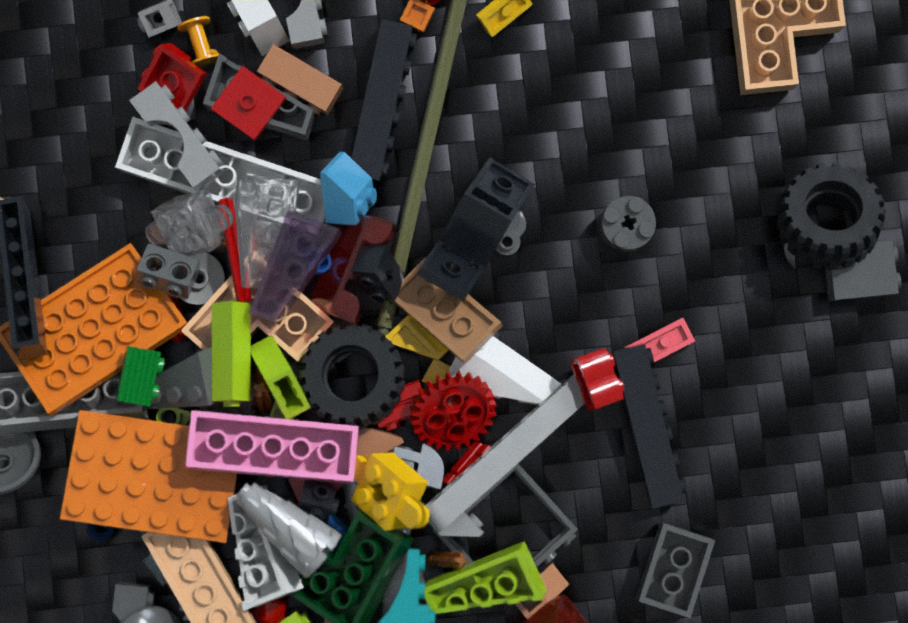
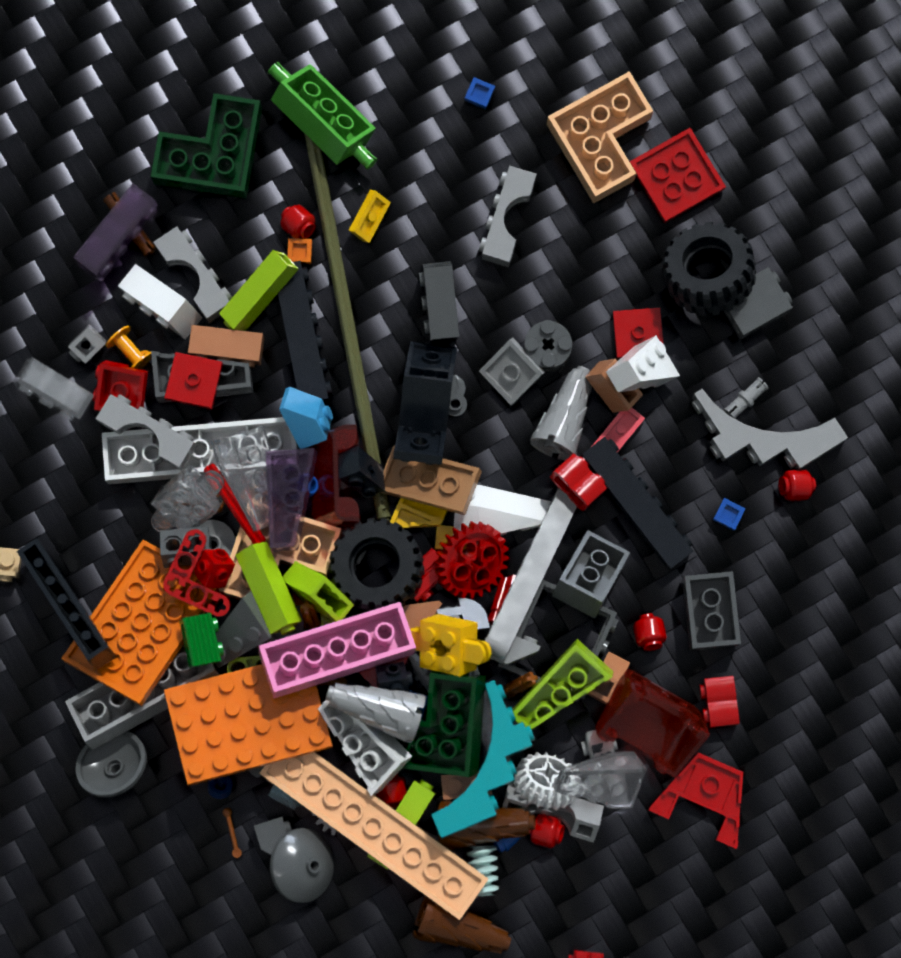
camera: 25 degrees left, 5 degrees down
none -> clear wedge [13,357,94,421]
none -> red beam [163,529,231,617]
none -> red brick [194,549,235,588]
none -> lime brick [219,250,299,331]
none -> dark orange hinge [222,808,242,858]
none -> dark grey wedge [419,261,459,340]
none -> light grey arch [479,166,537,267]
none -> light grey plate [479,338,545,405]
none -> light grey cone [530,366,592,460]
none -> dark grey brick [552,530,631,618]
none -> nougat brick [585,358,643,413]
none -> white wedge [606,335,680,392]
none -> red plate [612,308,663,359]
none -> red plate [629,128,726,223]
none -> red head [633,613,667,651]
none -> light grey arch [692,389,848,470]
none -> blue plate [713,498,745,531]
none -> light grey pin [724,377,769,419]
none -> red head [778,469,816,501]

